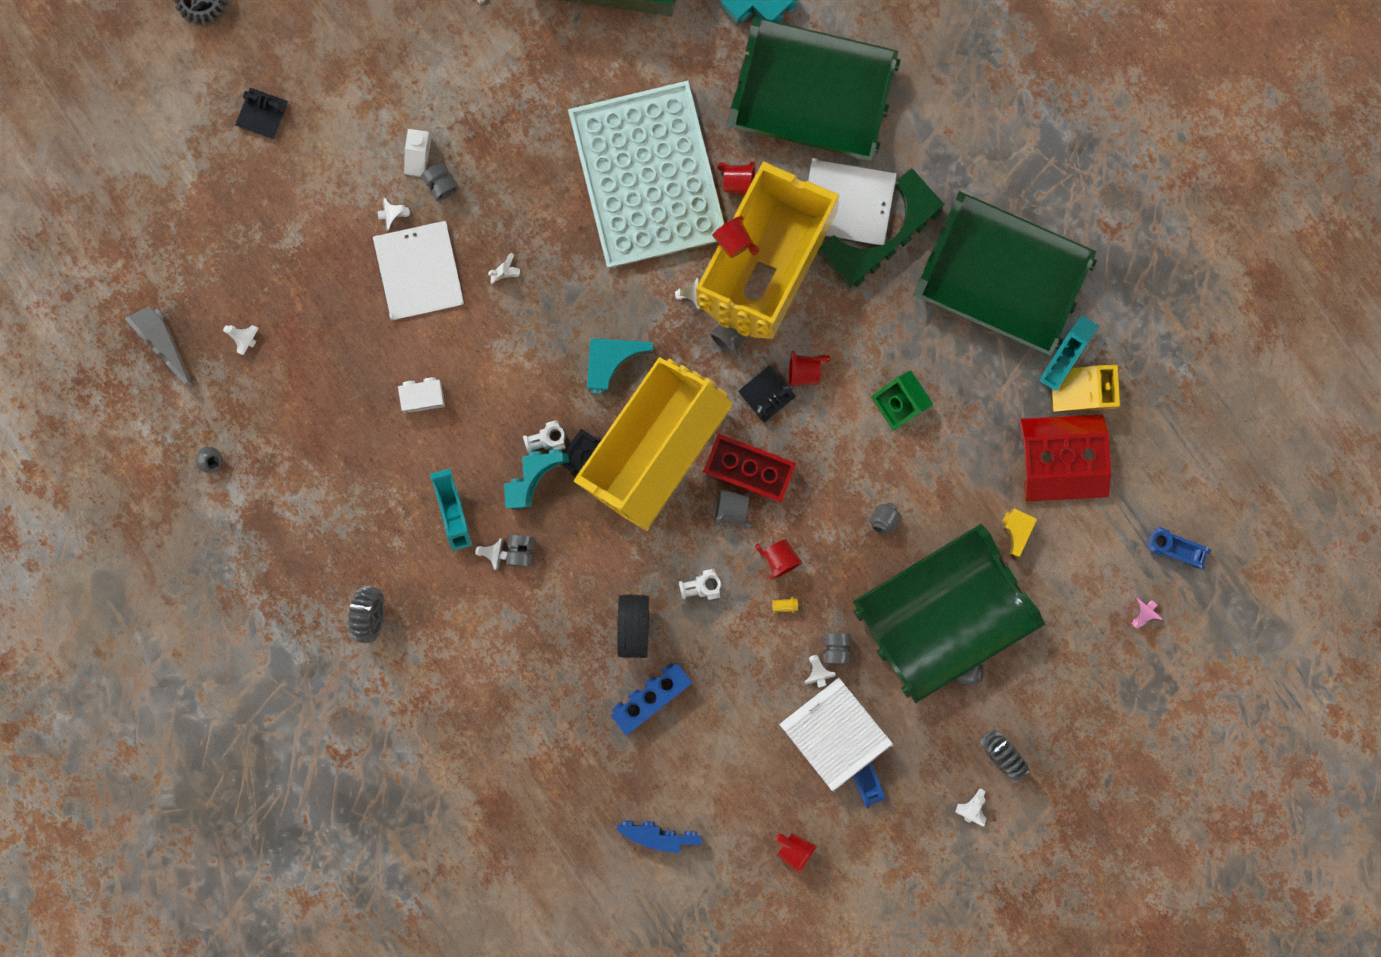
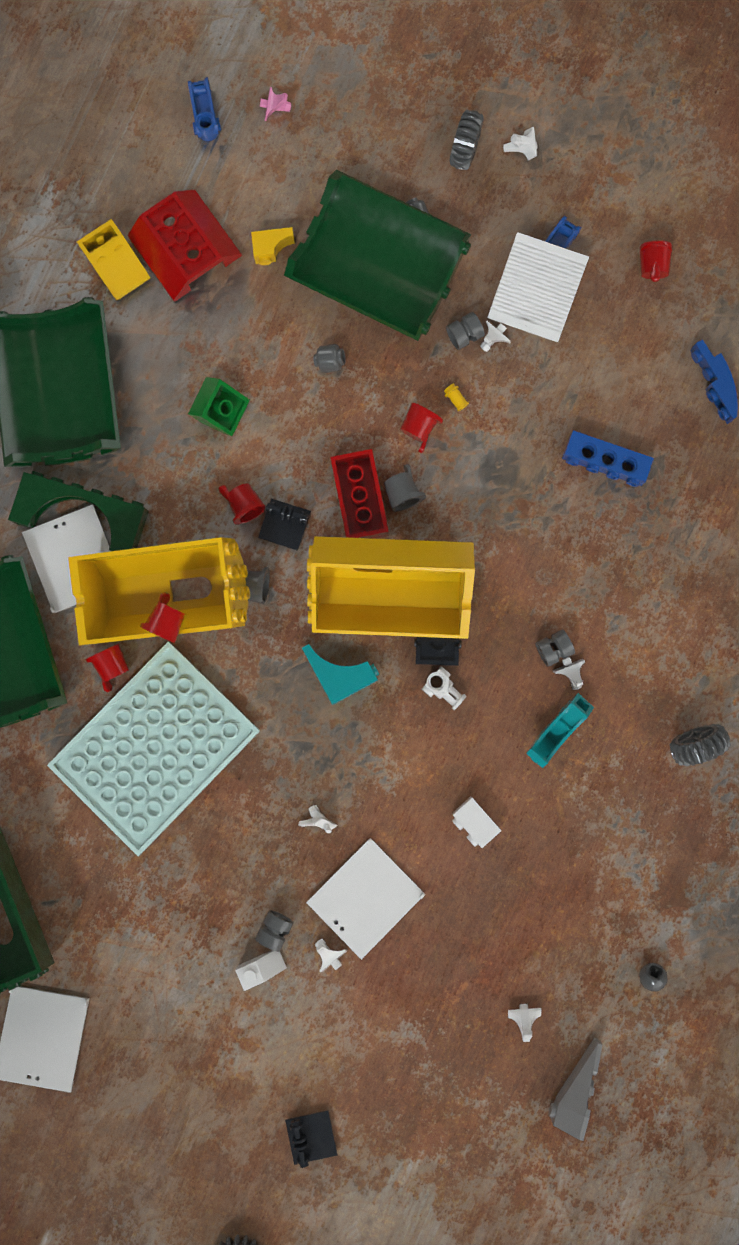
camera: 115 degrees left, 0 degrees up
teal arch [504,449,569,510] -> none
black tyre [617,594,649,658] -> none
white piece [675,278,702,310] -> none
white connector [679,569,721,600] -> none
teal arch [1039,315,1099,391] -> none

